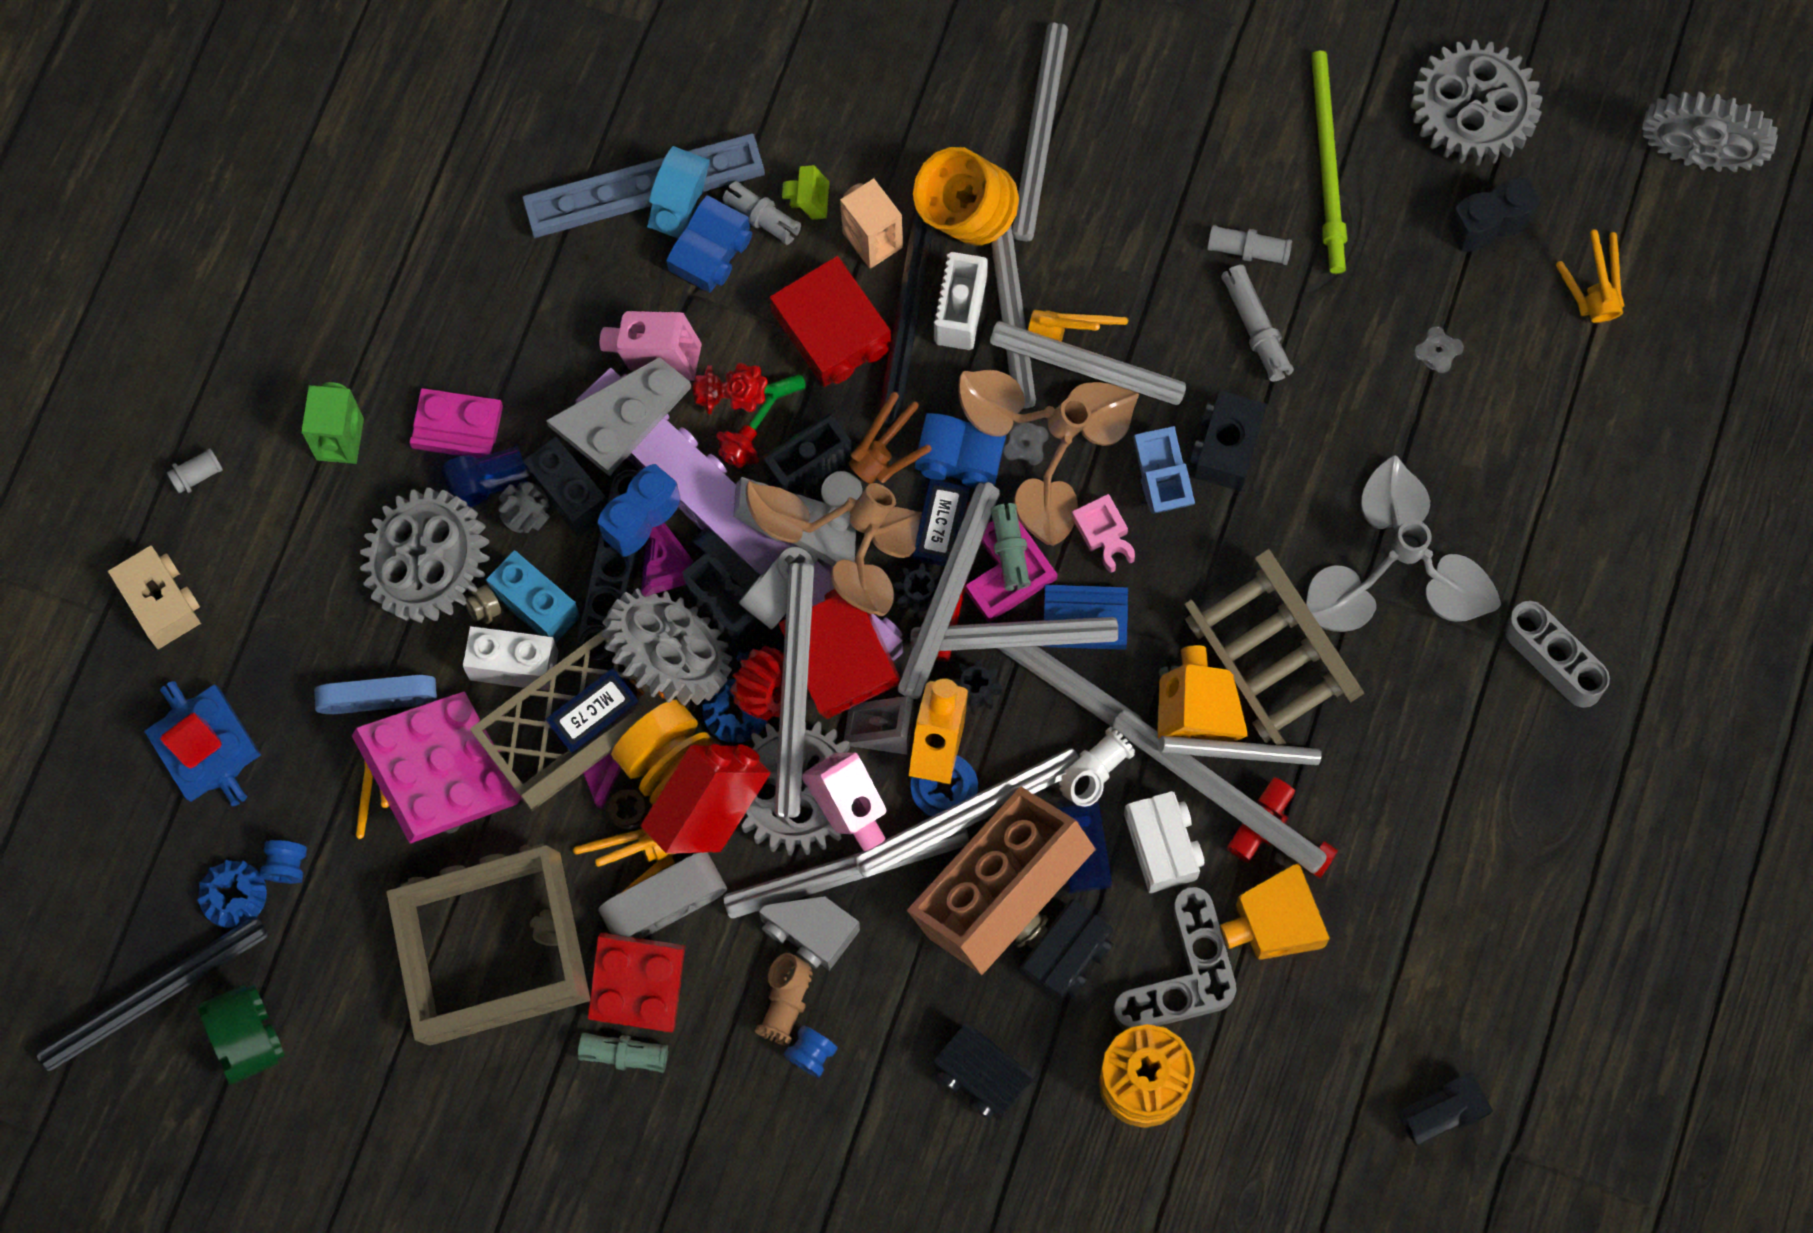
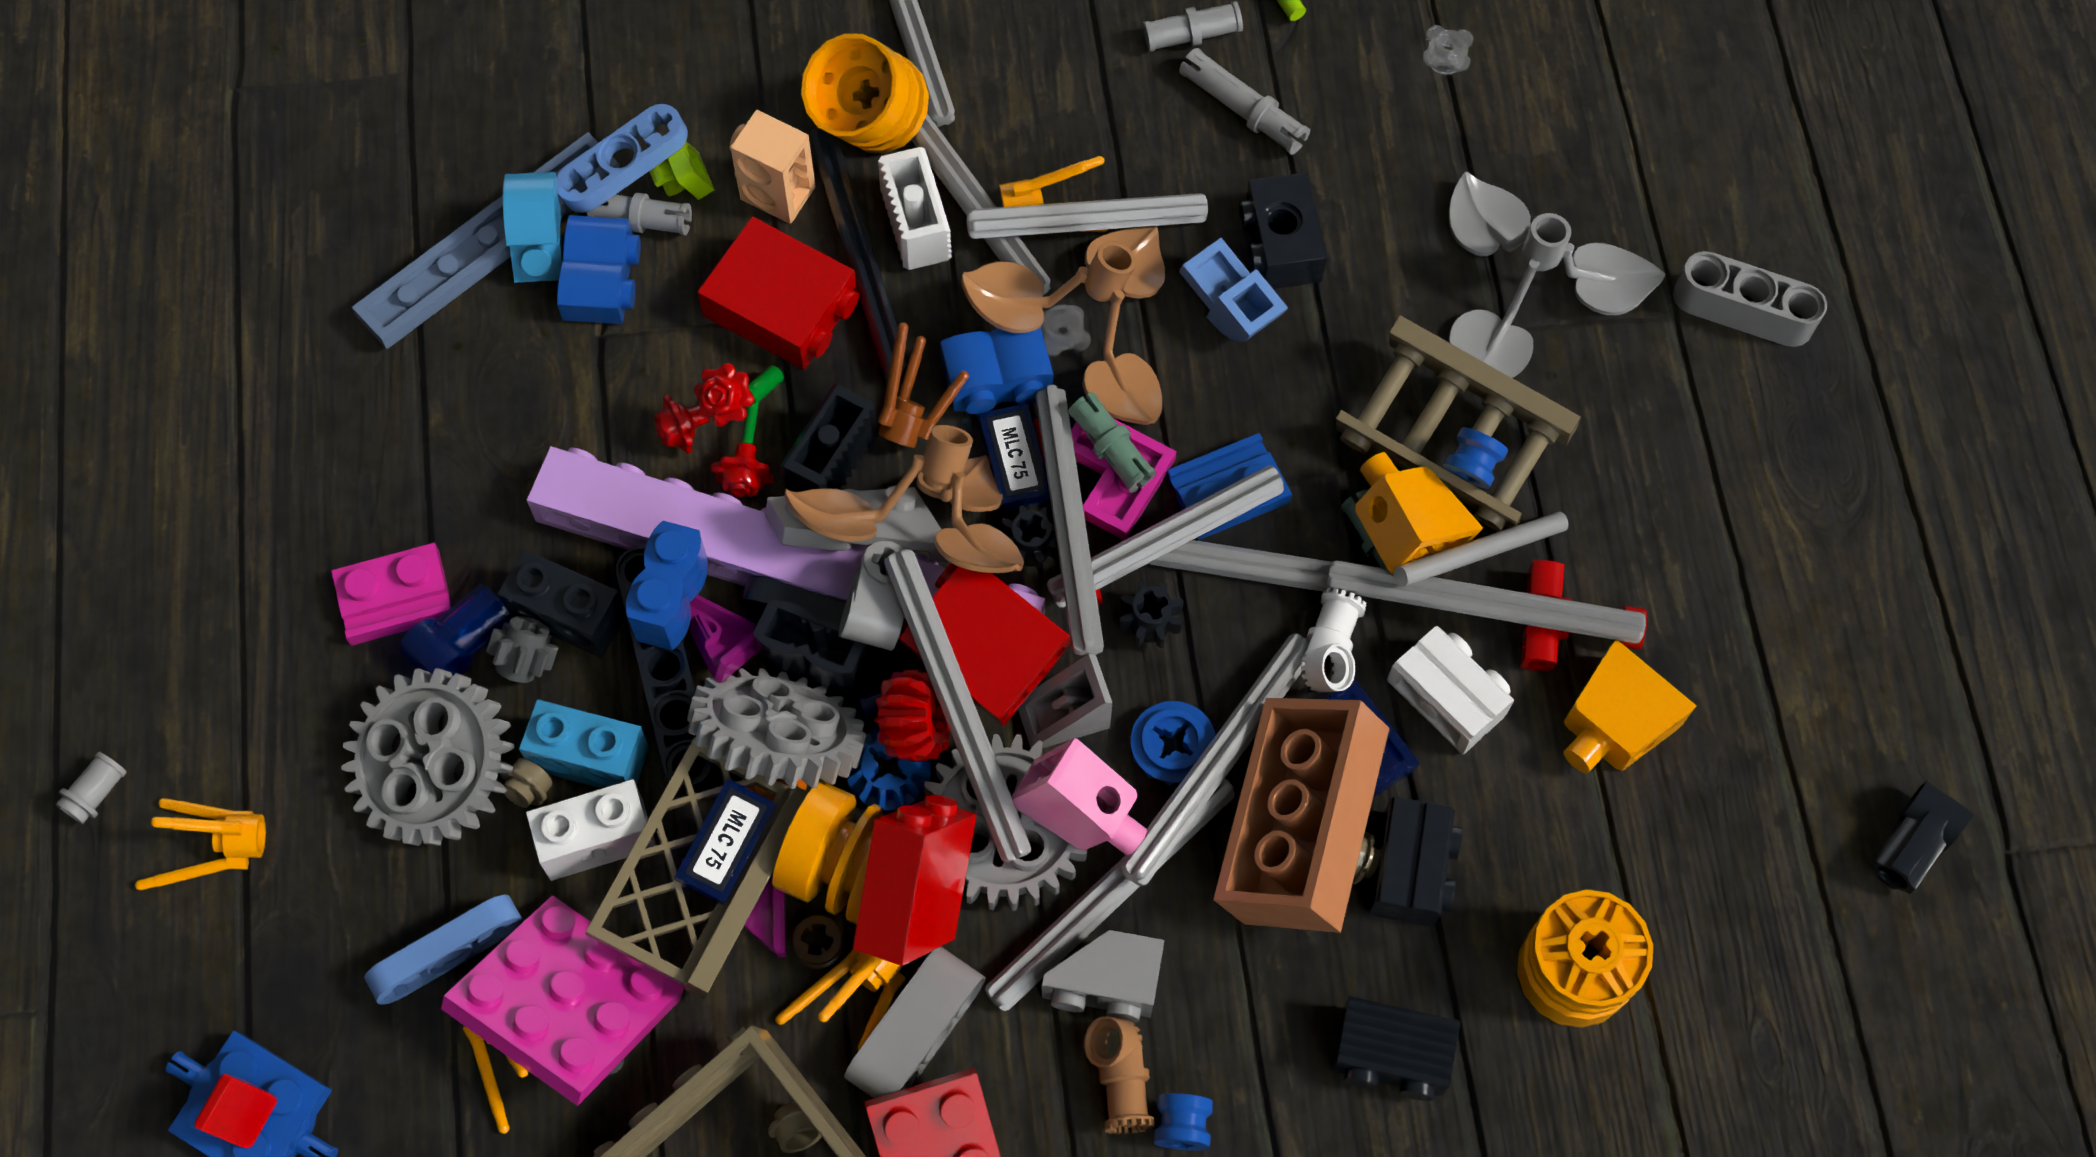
camera: 30 degrees left, 5 degrees down
tan brick [108,545,201,649] -> none
bright green brick [302,382,364,464] -> none
light grey wing [546,357,691,476] -> none
bright pink torso [600,311,702,381] -> none
light grey tile [821,471,863,507] -> none
light orange torso [909,679,968,784] -> none
bright pink plate [1072,494,1135,573] -> none
light grey beam [1114,887,1236,1030] -> none
none -> light orange plant [135,798,266,890]
none -> medium blue beam [556,104,688,213]
none -> blue wheel [1442,427,1508,489]

